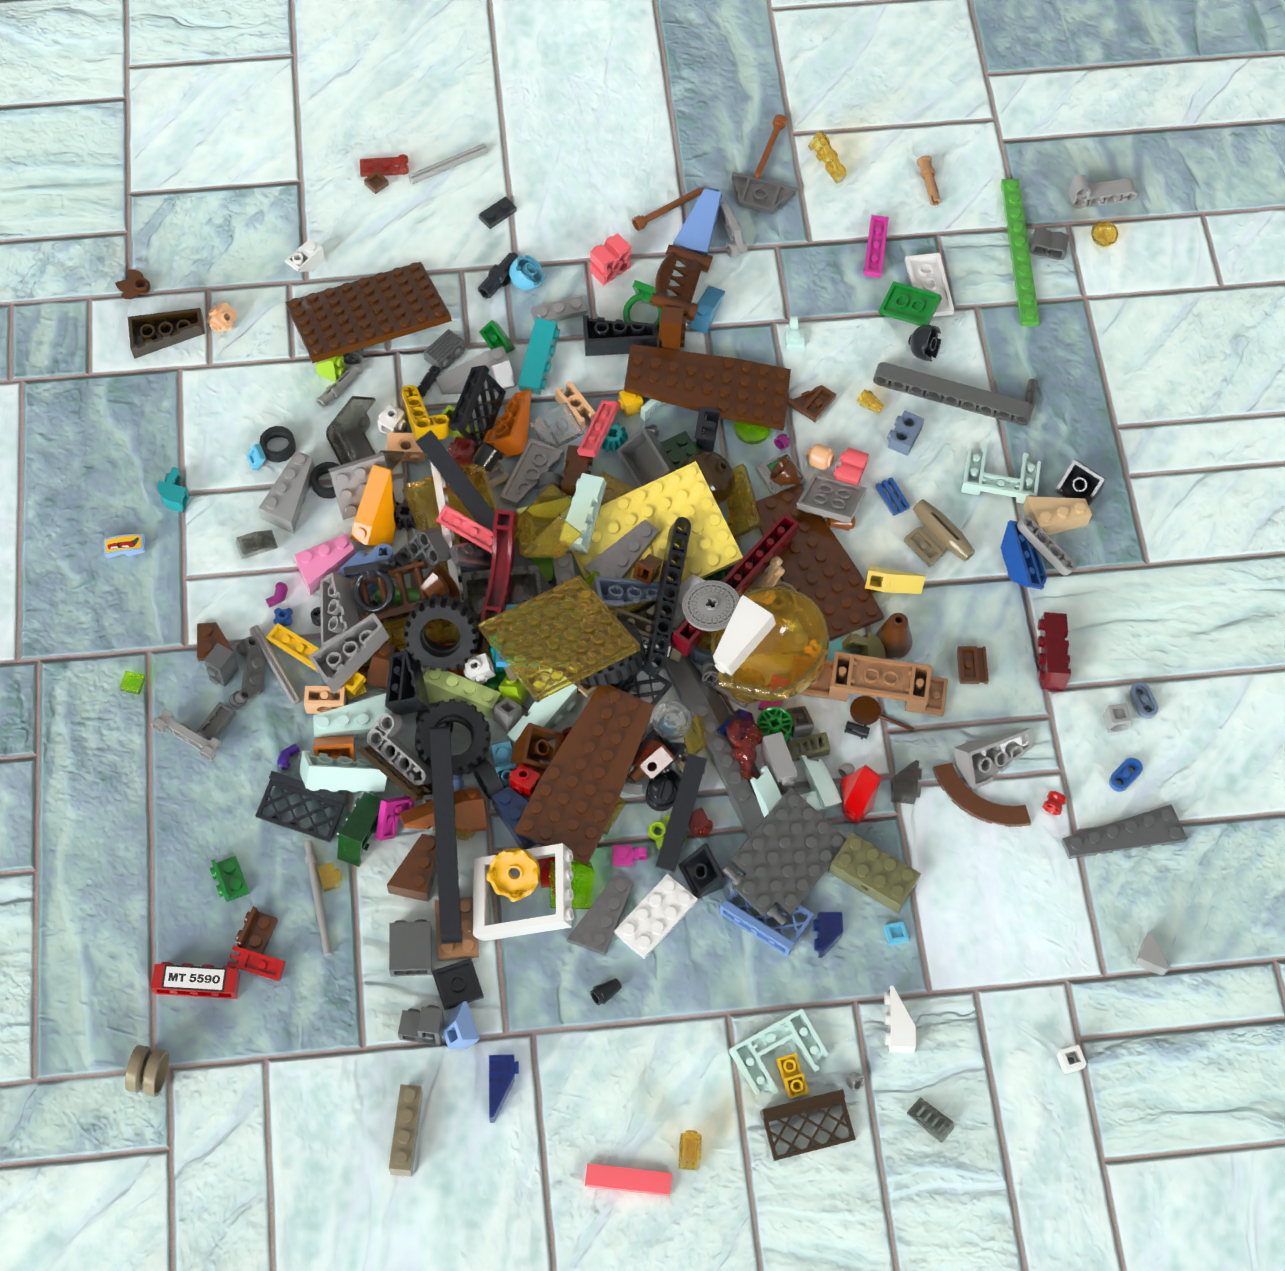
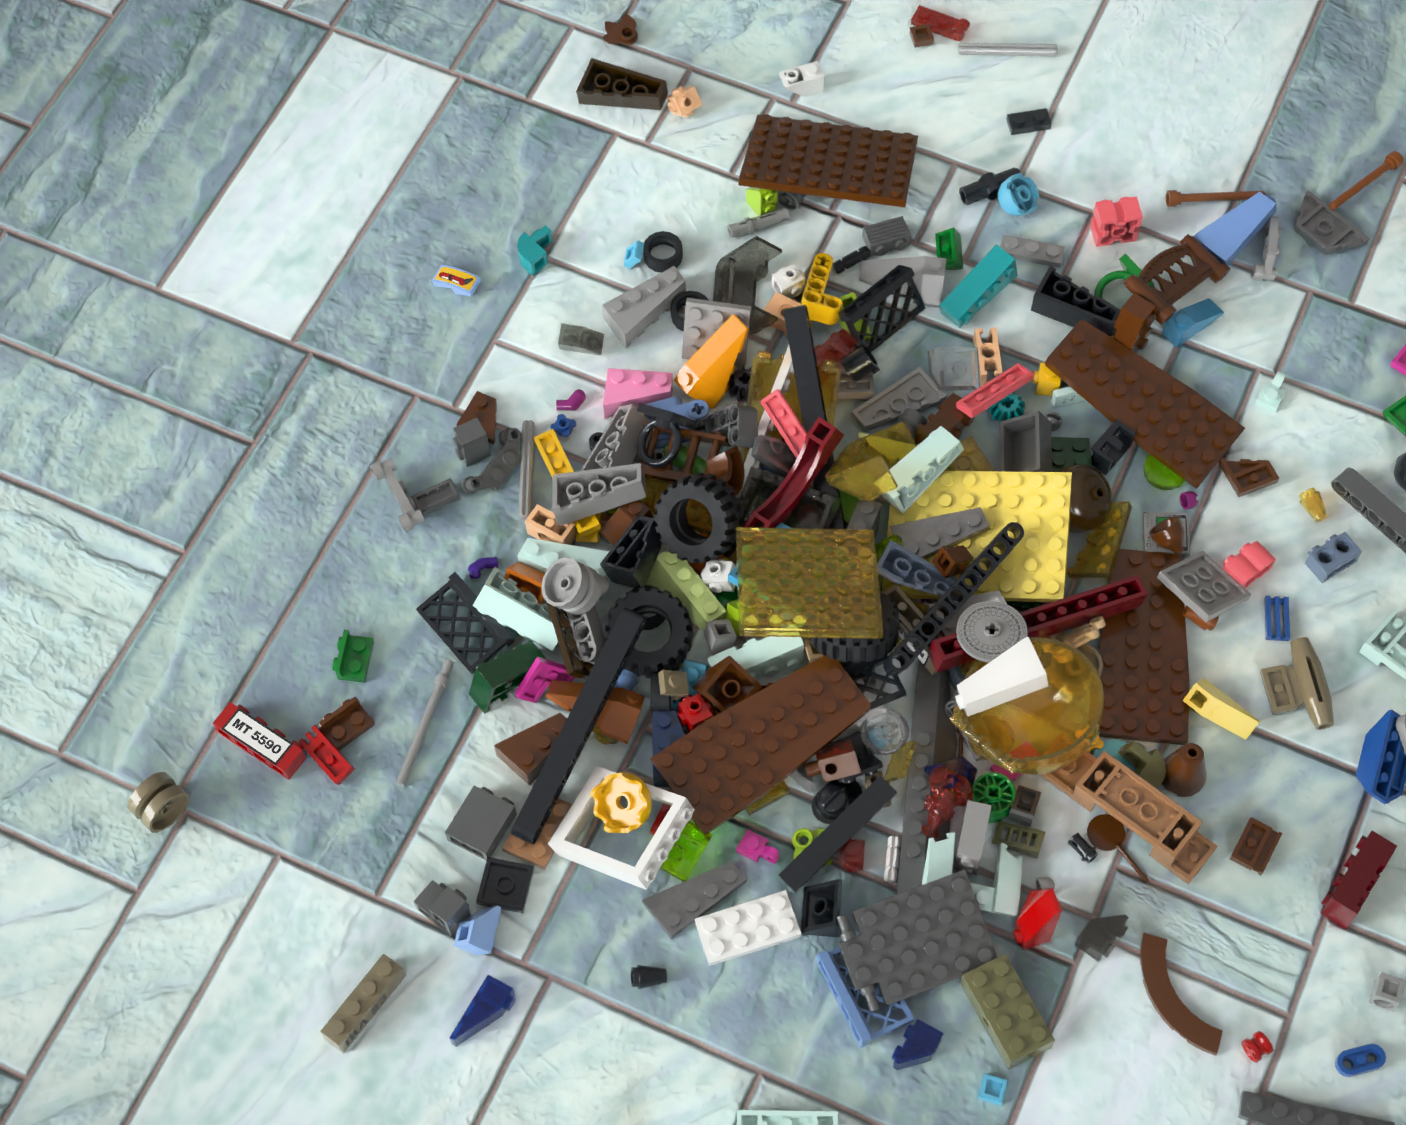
camera: 35 degrees right, 0 degrees up
clear neon green plate [120,671,146,695] -> none
clear yellow plate [317,862,342,892] -> none
orange wedge [483,389,531,457] -> none
light nougat head [806,444,835,470] -> none
light grey wedge [954,728,1033,789] -> none
none -> light grey wheel [542,558,602,615]
none -> dark tan bracket [658,670,689,701]
none -> white axle [884,836,901,883]

